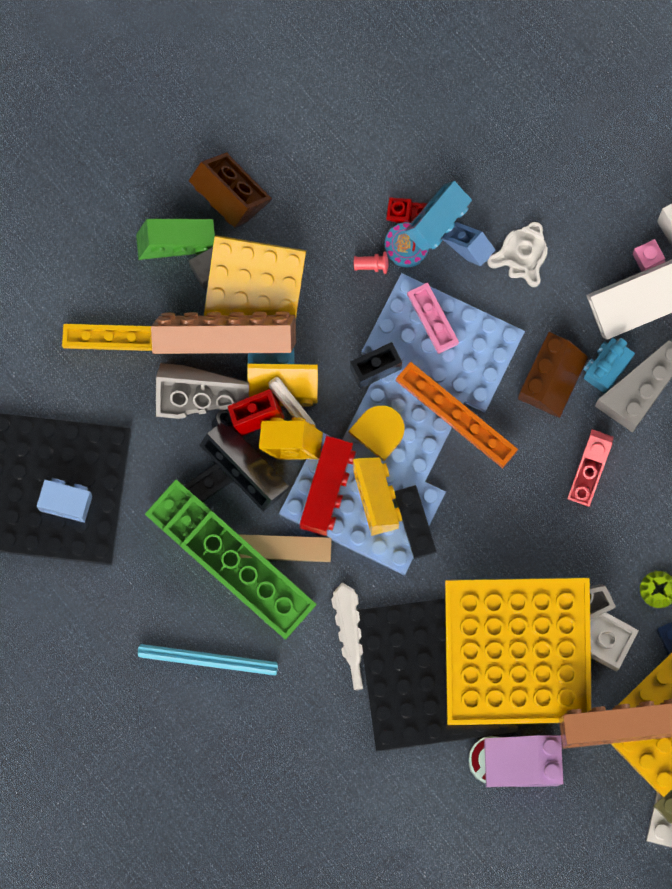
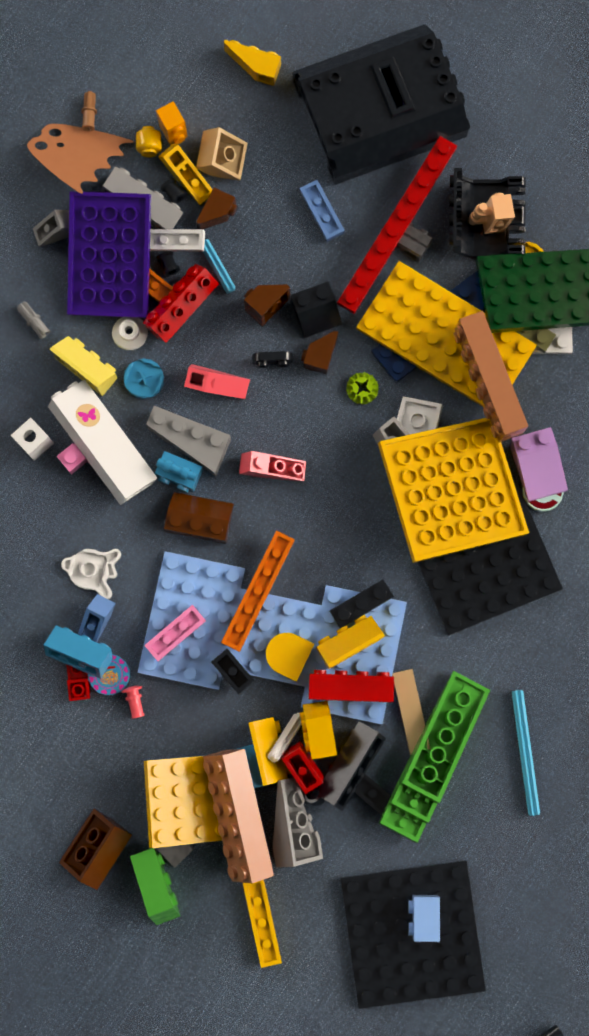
camera: 105 degrees left, 5 degrees up
white sword [331,583,363,690] -> none

